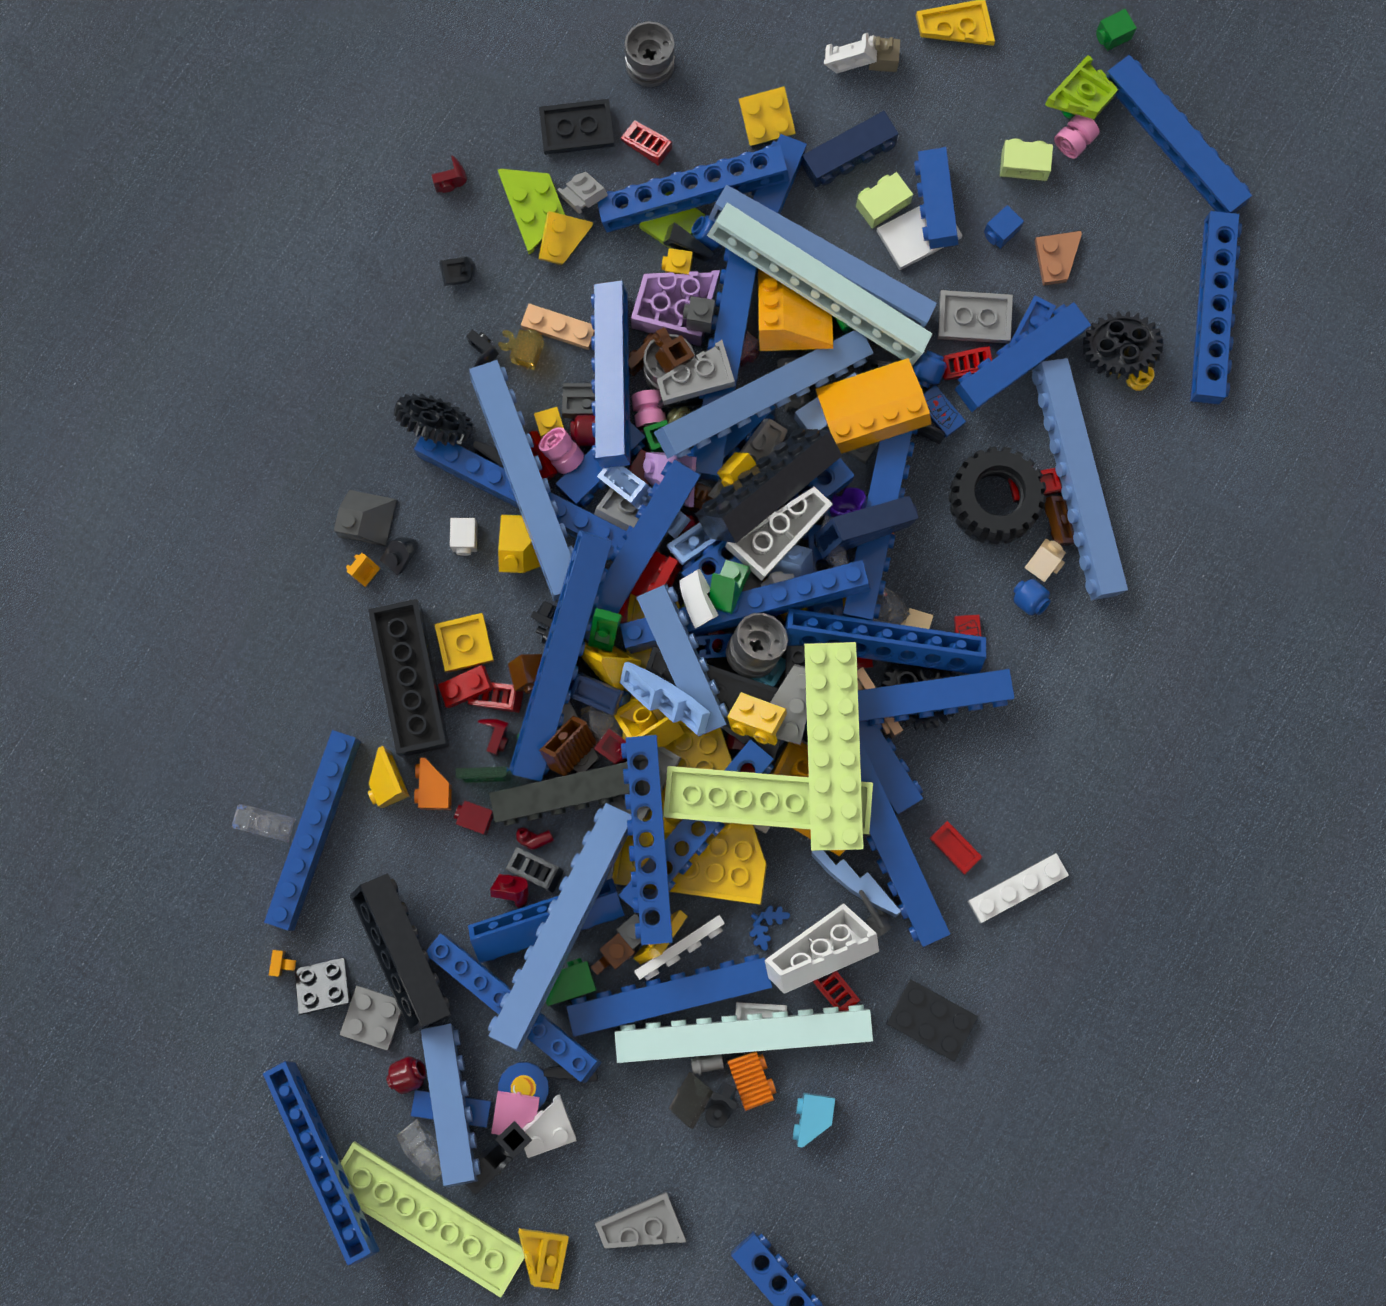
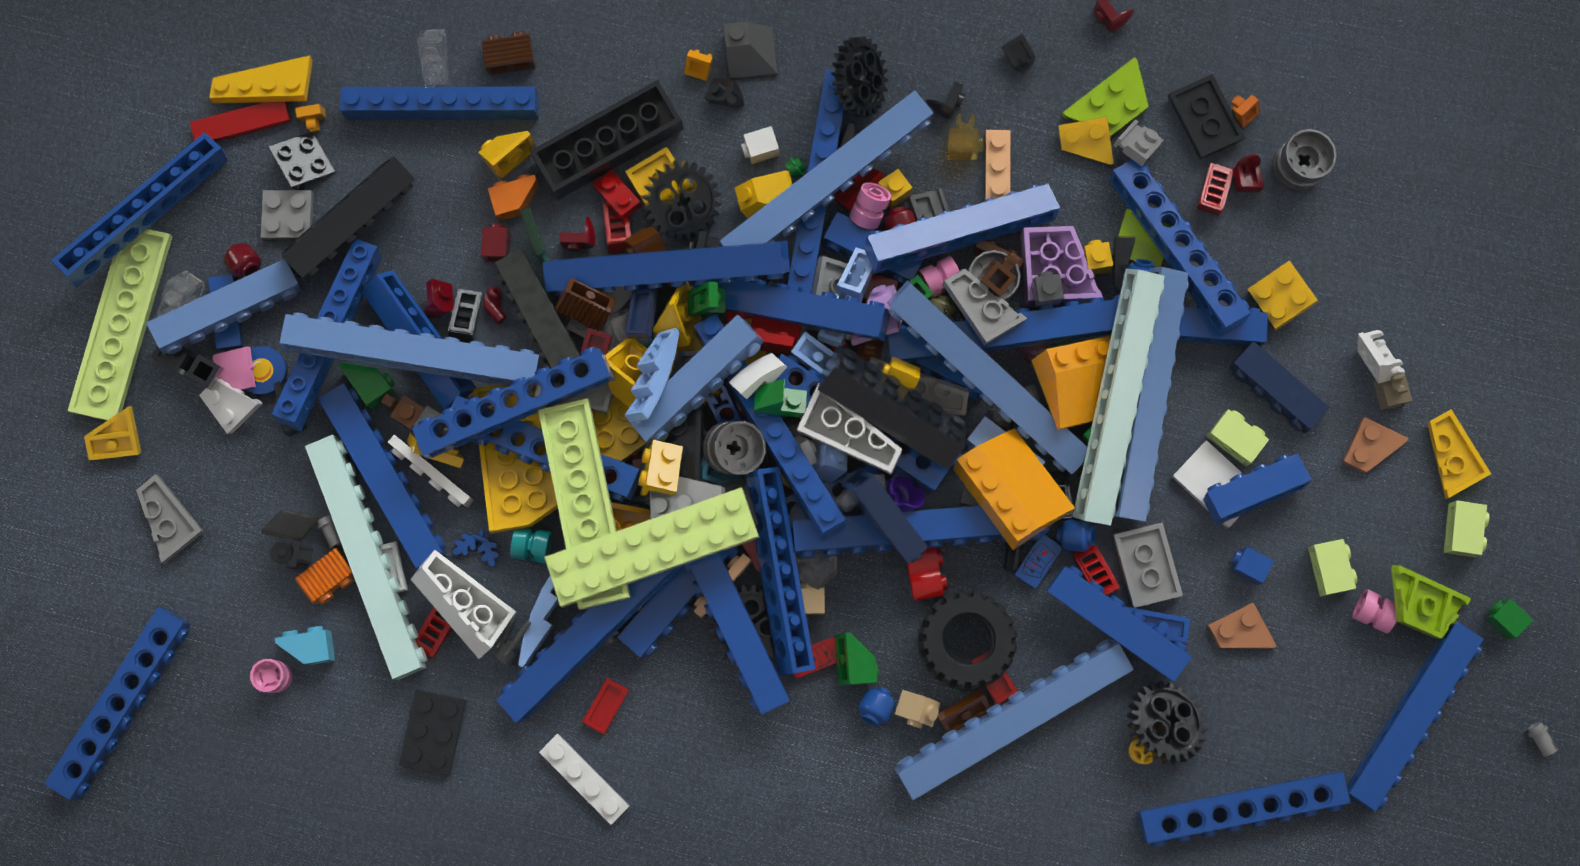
camera: 75 degrees right, 0 degrees up
none -> red tile [190,102,291,142]
none -> yellow wing [209,55,313,103]
none -> bright pink wheel [250,659,292,693]
none -> reddish brown brick [481,31,536,75]
none -> teal wheel [510,528,552,564]
none -> black gear [641,160,722,241]
none -> green plate [785,157,807,179]
none -> green slope [835,633,879,686]
none -> red brick [906,548,948,601]
none -> orange tile [1231,95,1260,129]
none -> dark red plate [1233,153,1264,193]
none -> nougat wing [1341,417,1408,473]
none -> yellowish green brick [1444,501,1489,558]
none -> light grey pin [1528,722,1558,757]

